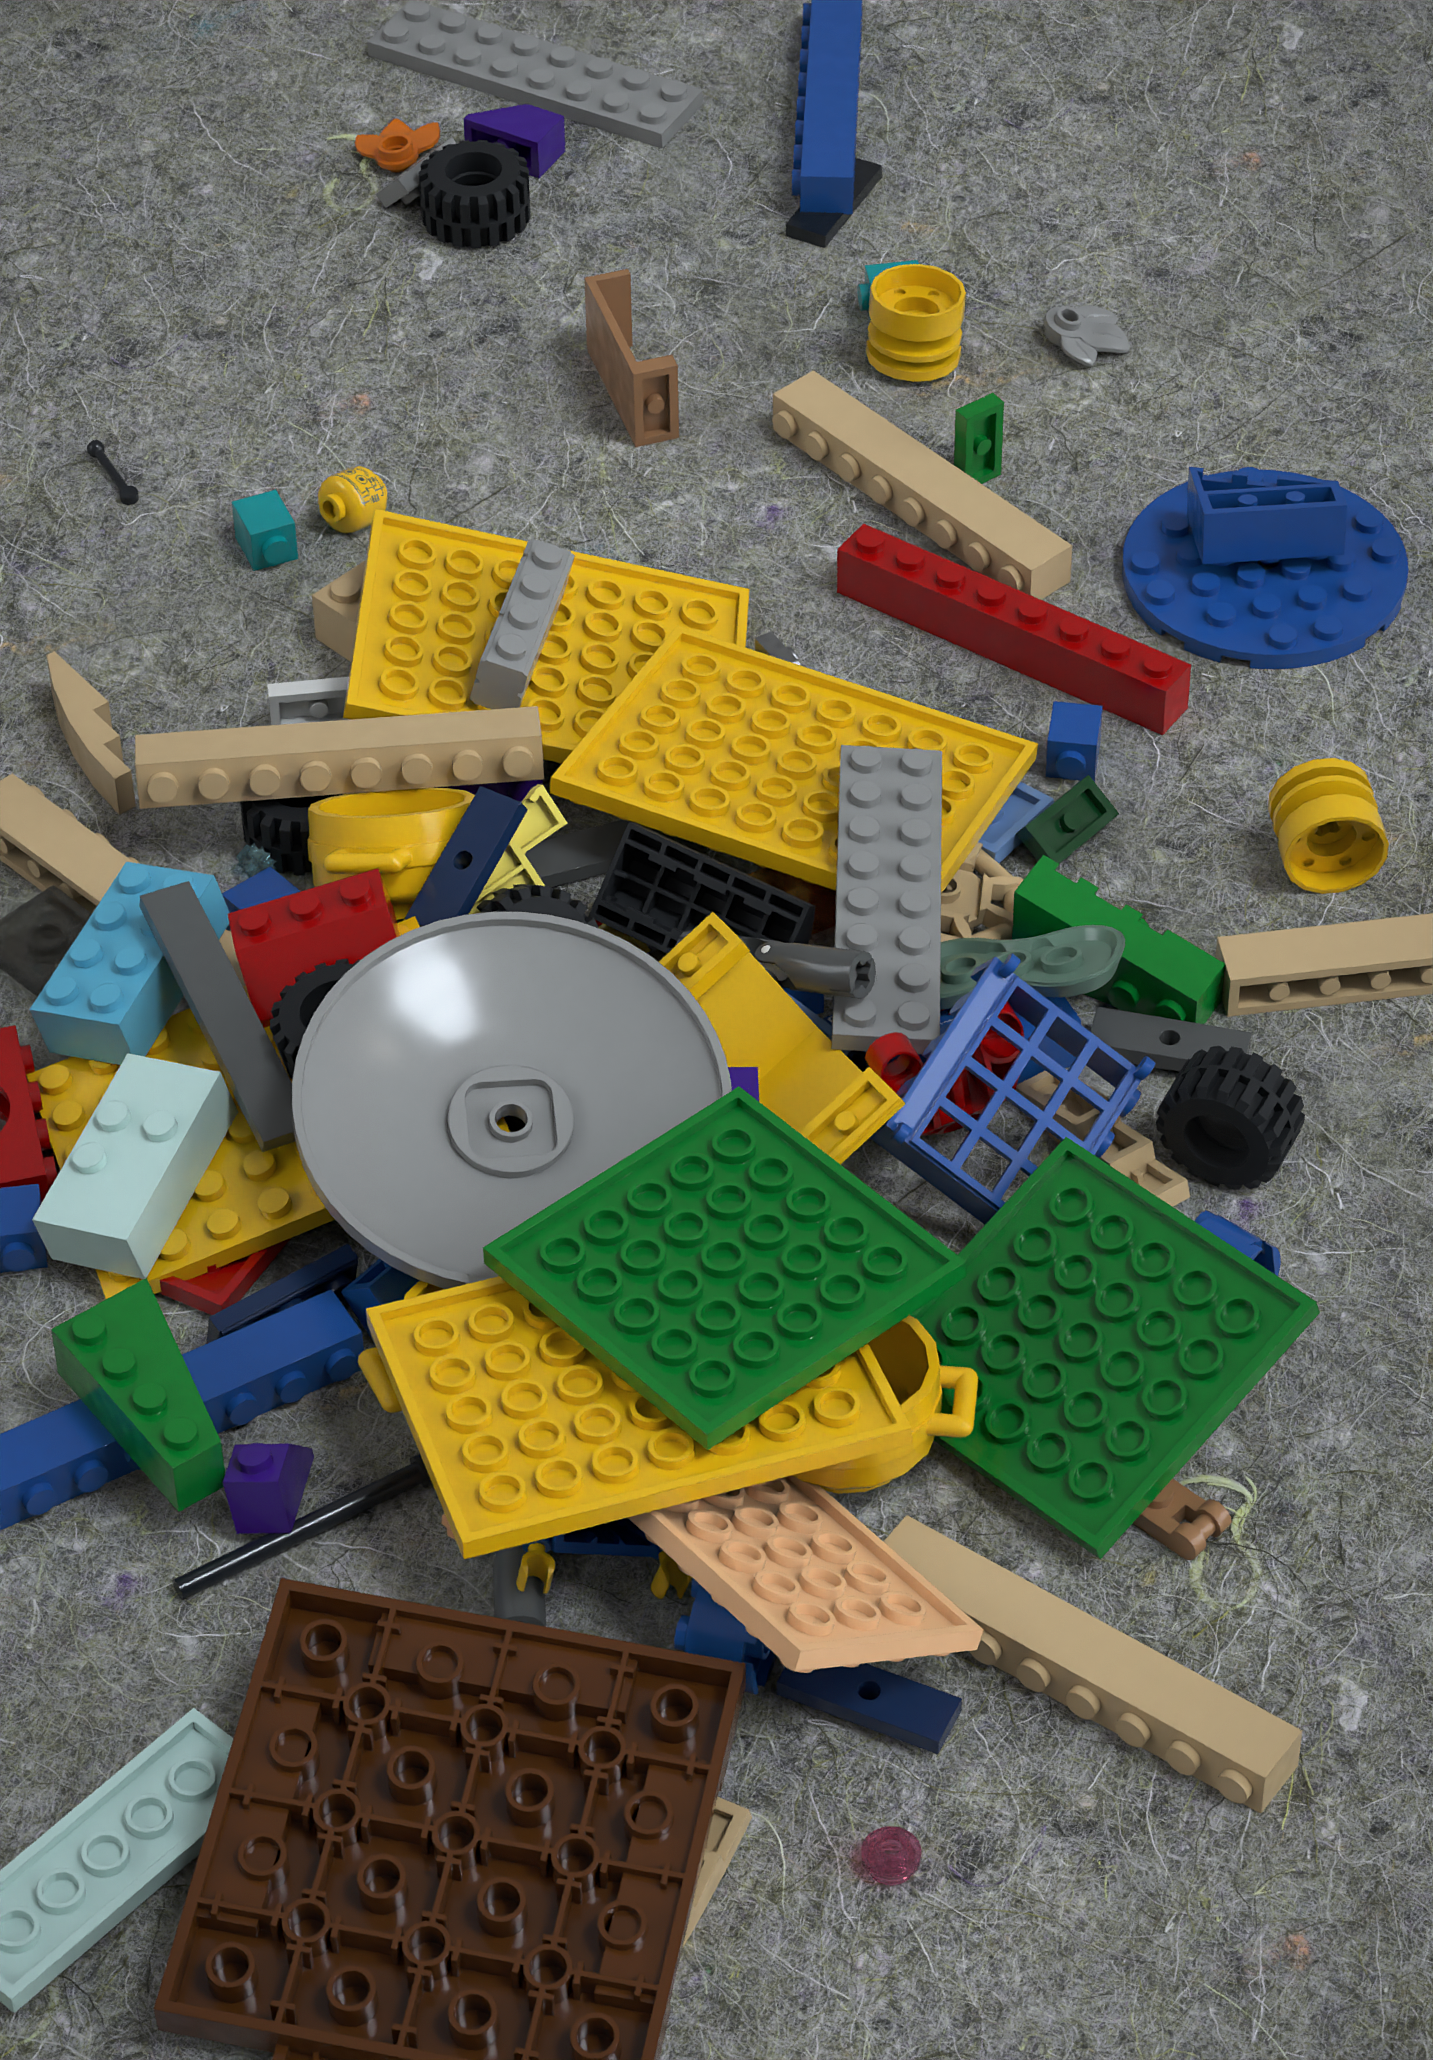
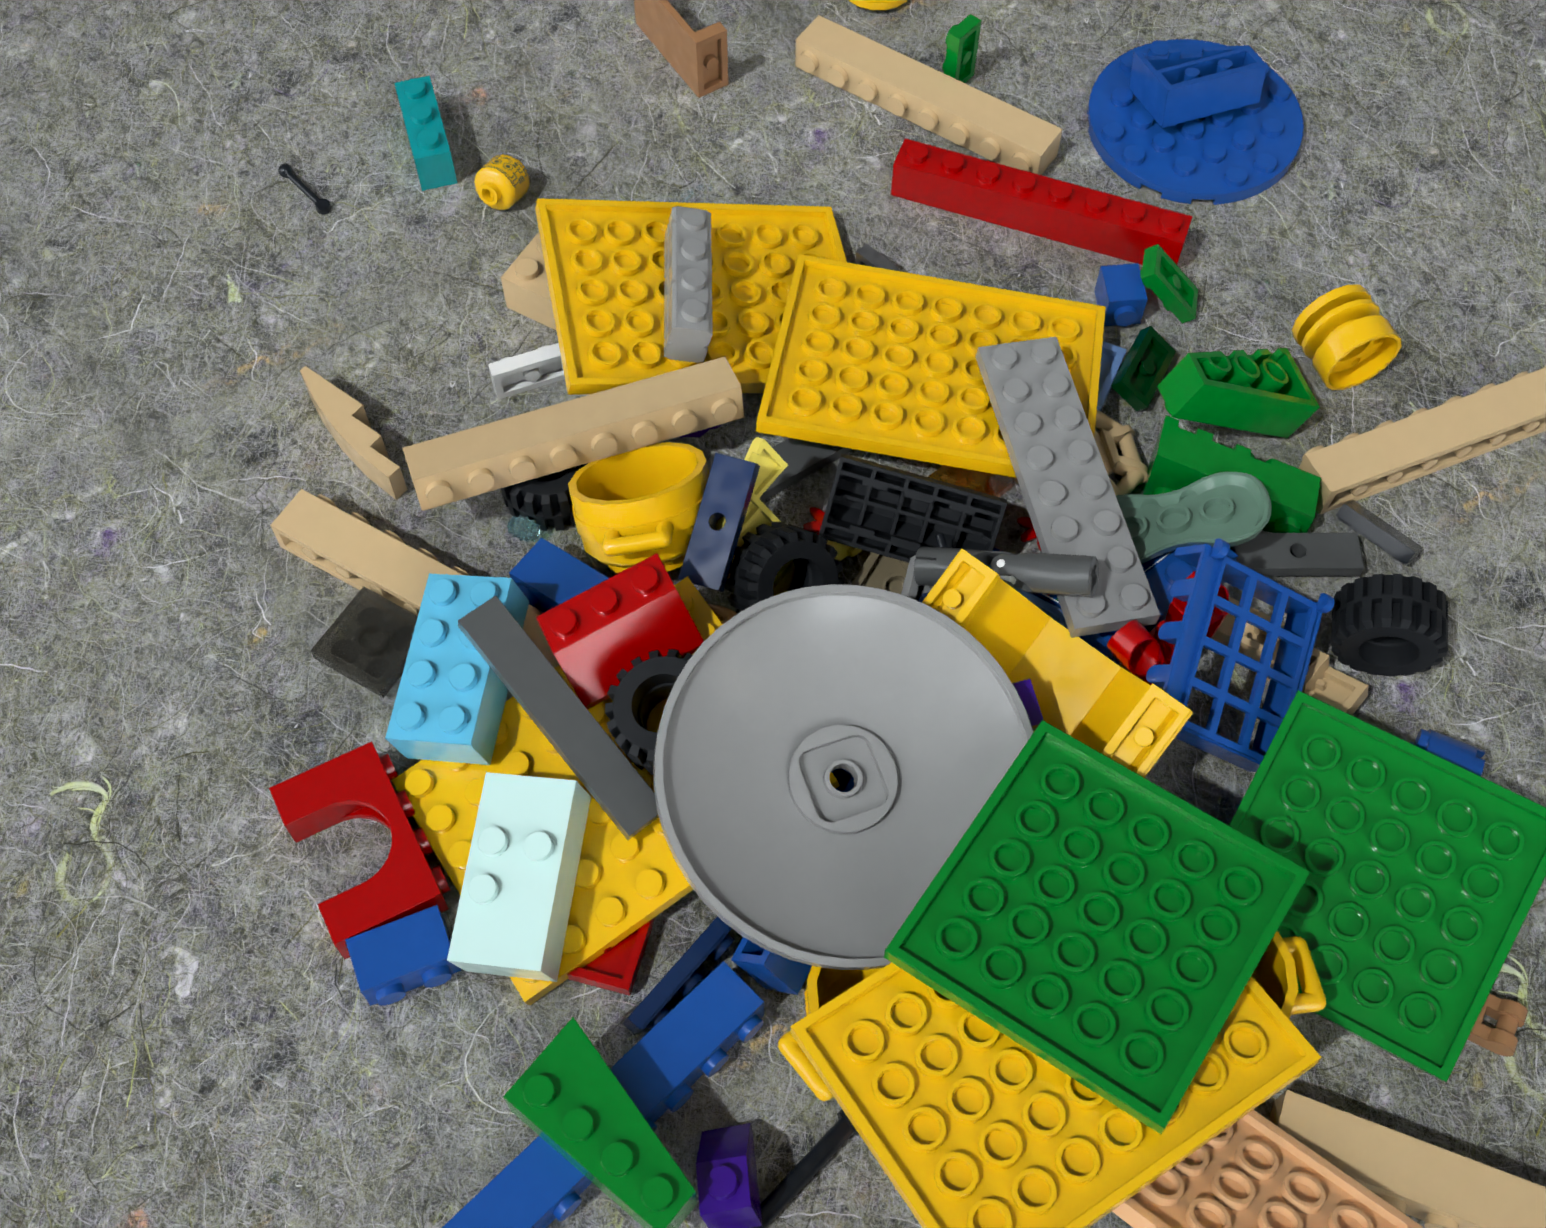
camera: 15 degrees left, 15 degrees up
teal brick [232,489,298,571] -> none
none -> teal brick [394,75,458,191]
none -> green plate [1140,244,1198,323]
none -> green wedge [1157,348,1320,438]
none -> black tile [1336,500,1423,564]

